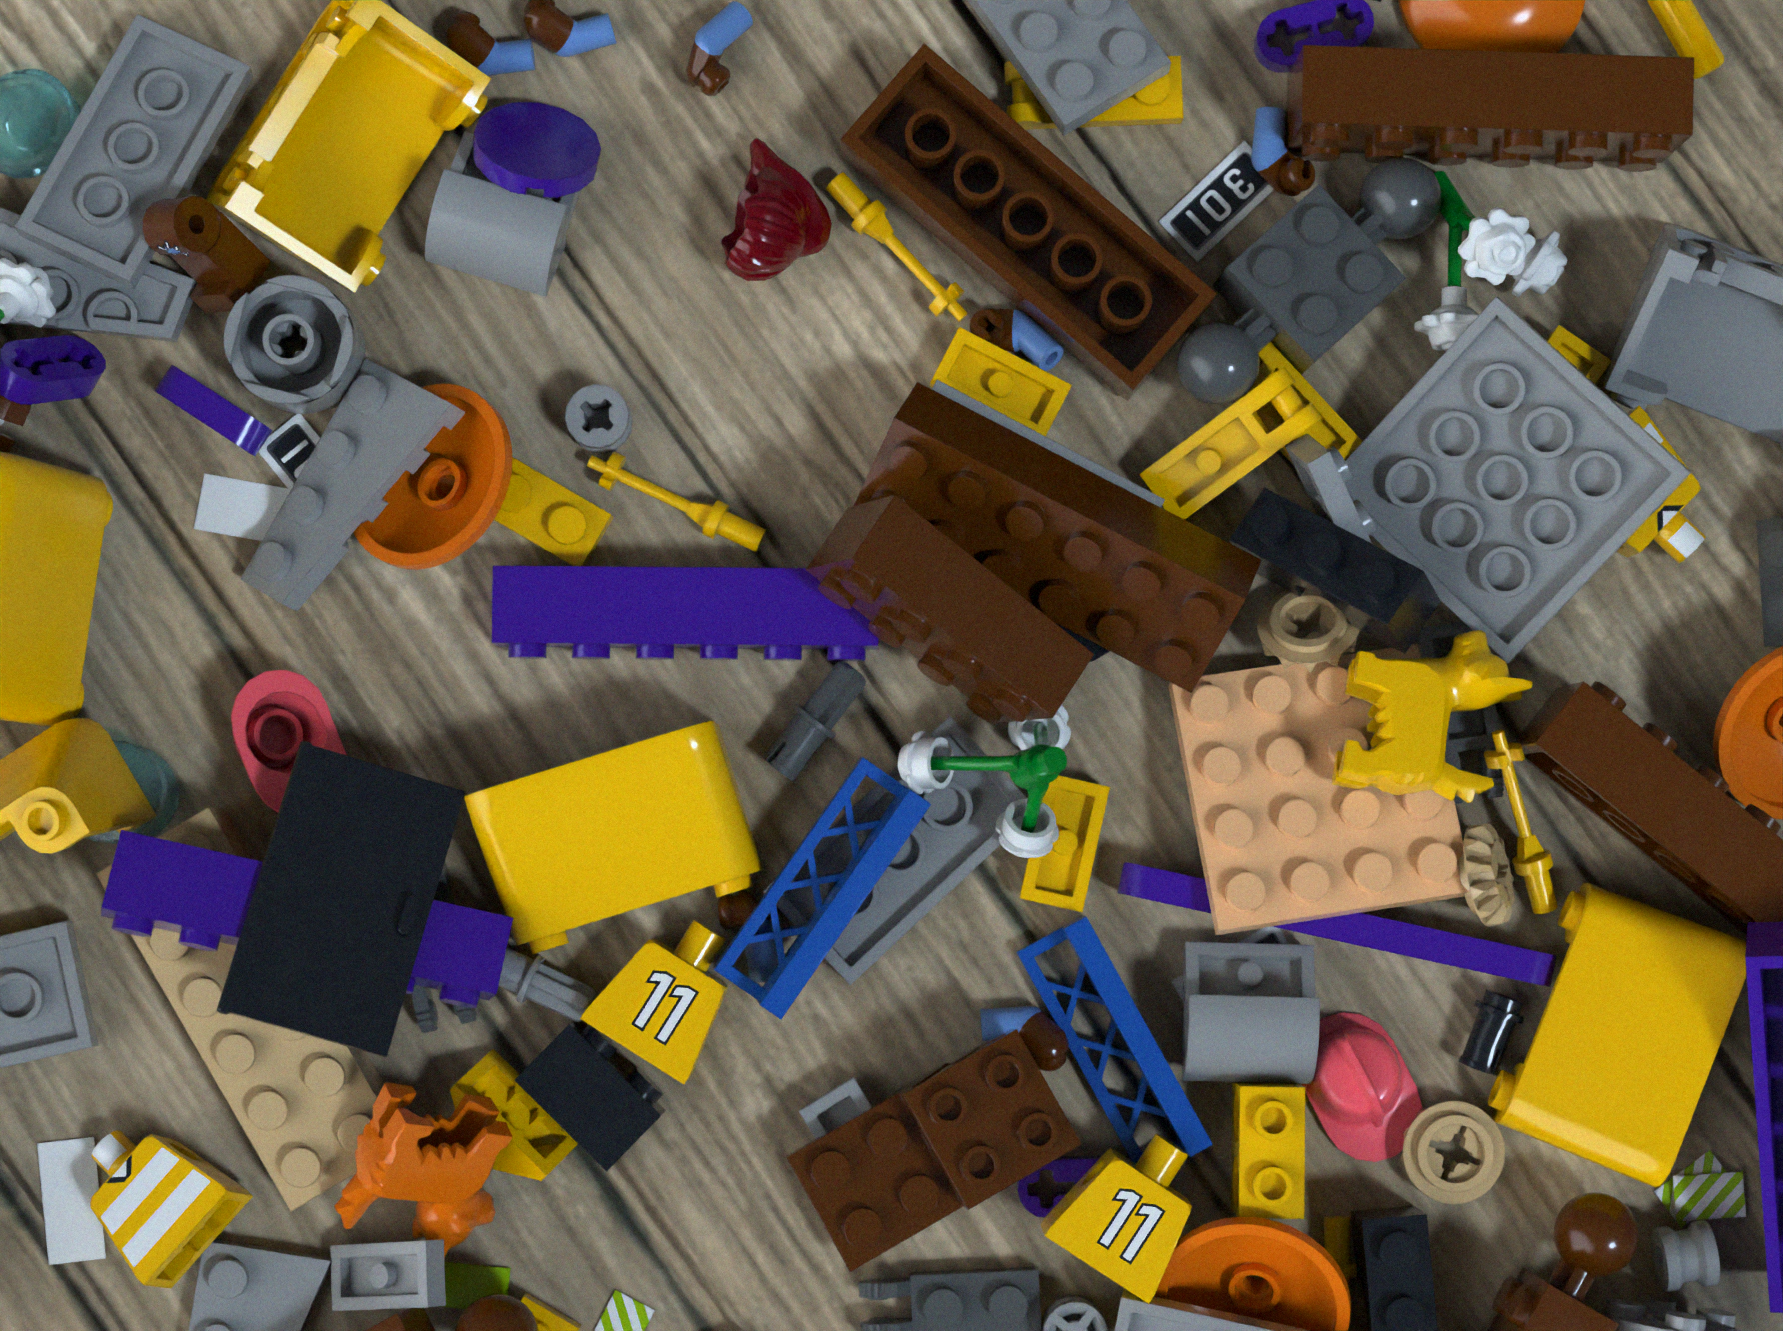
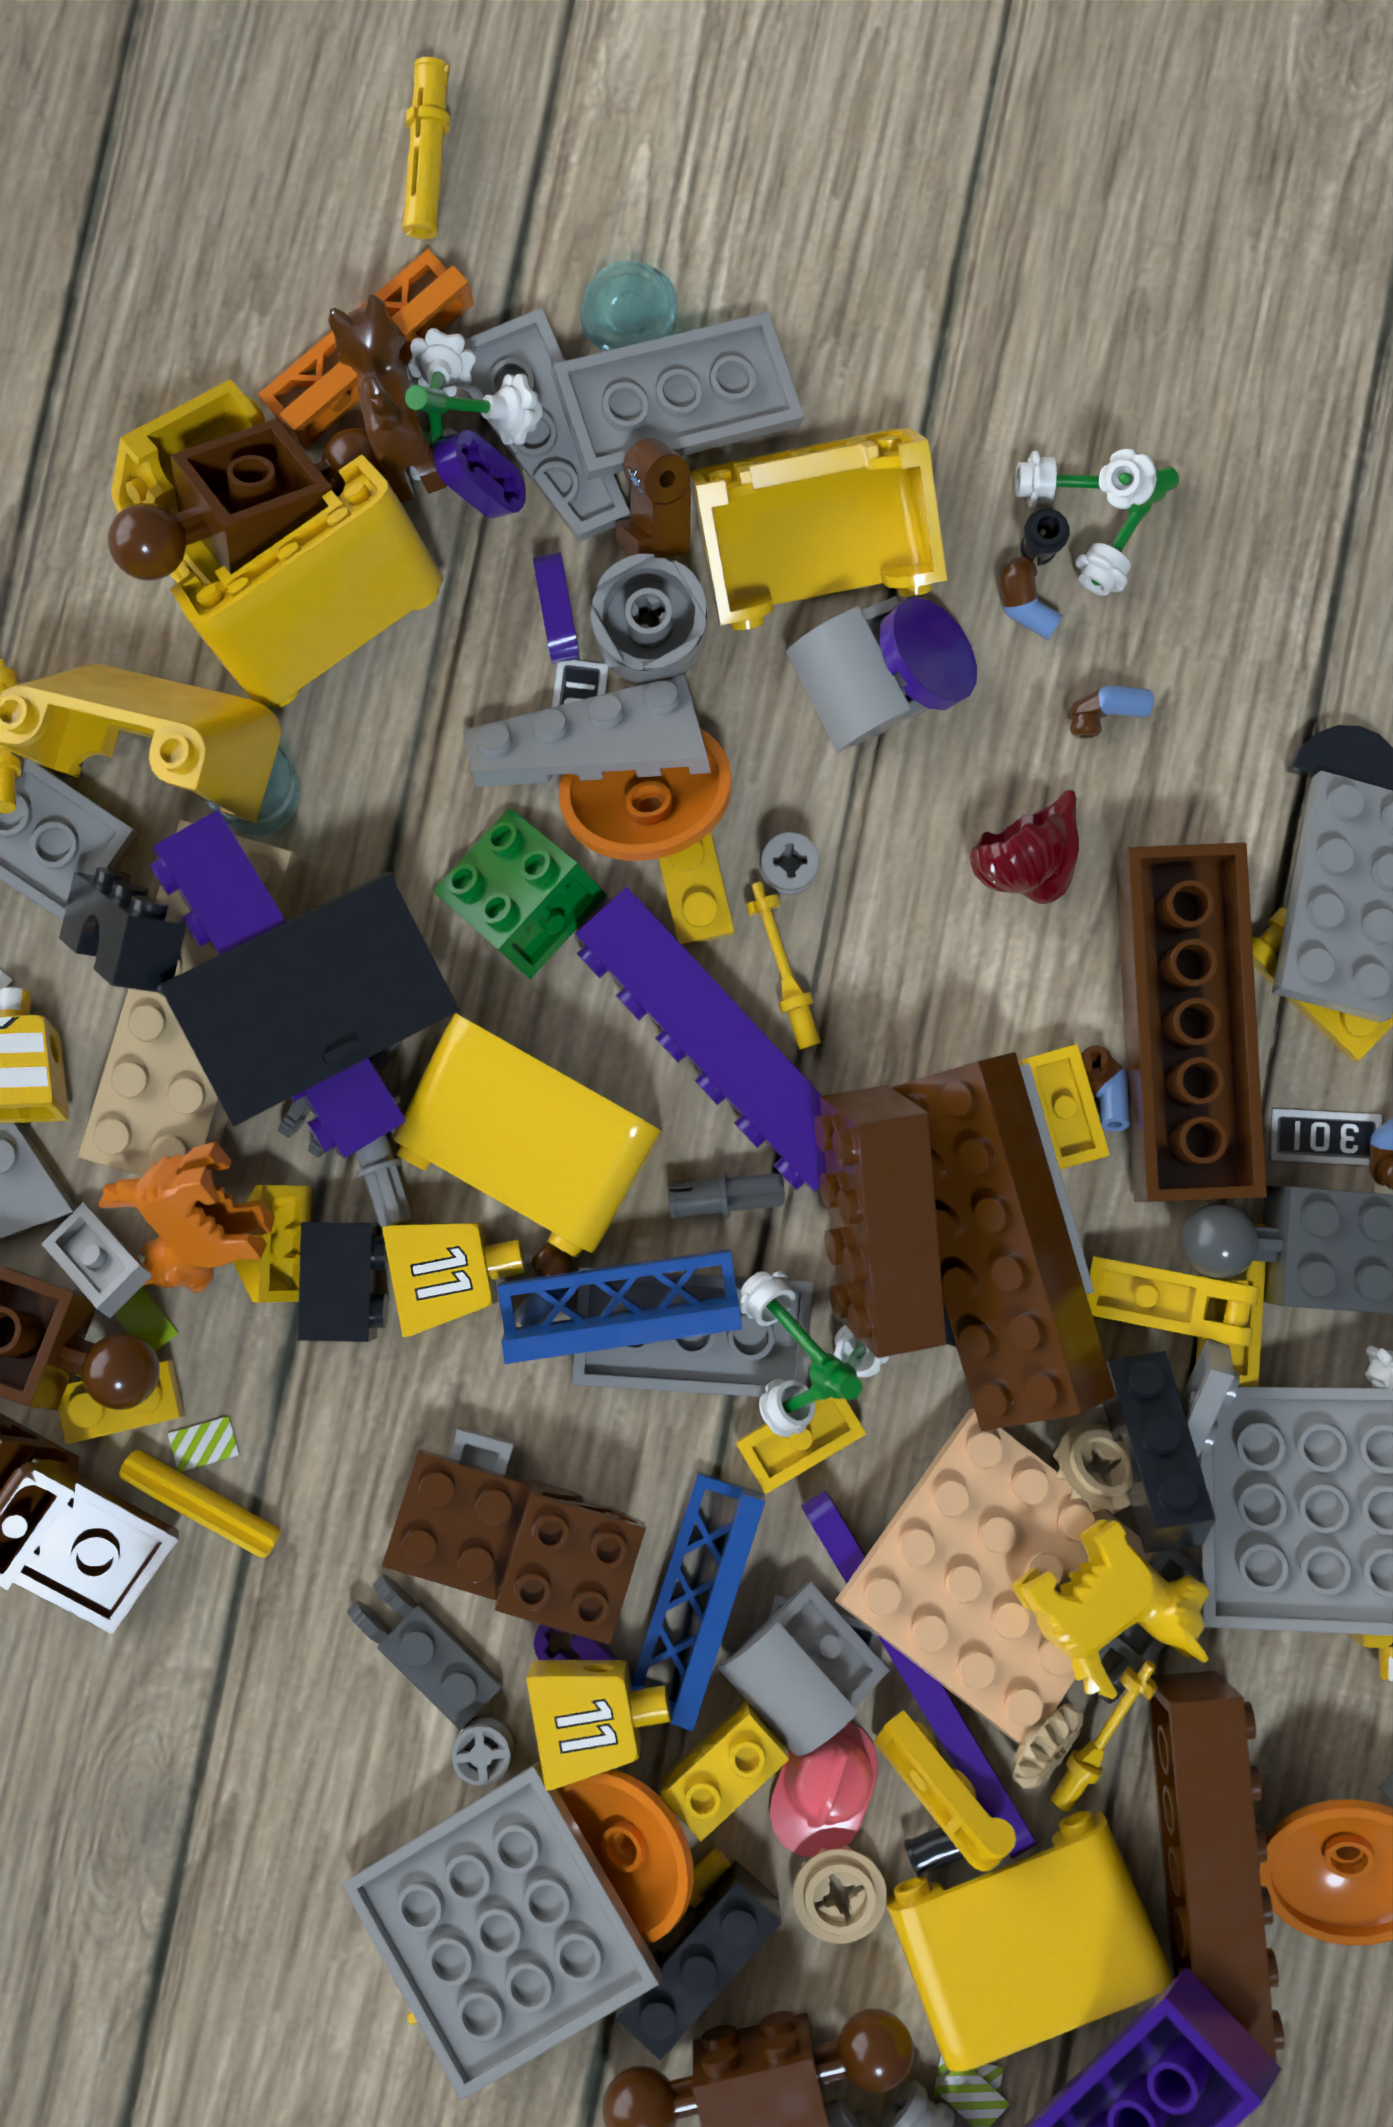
camera: 50 degrees right, 0 degrees up
white sticker [194,473,290,541] -> none
coral piece [231,670,347,813] -> none
arm [445,12,535,76] -> none
yellow piece [826,172,968,322] -> none
reddish brown arm [980,1006,1069,1072] -> none
none -> black arch [59,867,187,993]
none -> green bracket [434,809,607,980]
none -> yellow plate [873,1710,1016,1871]

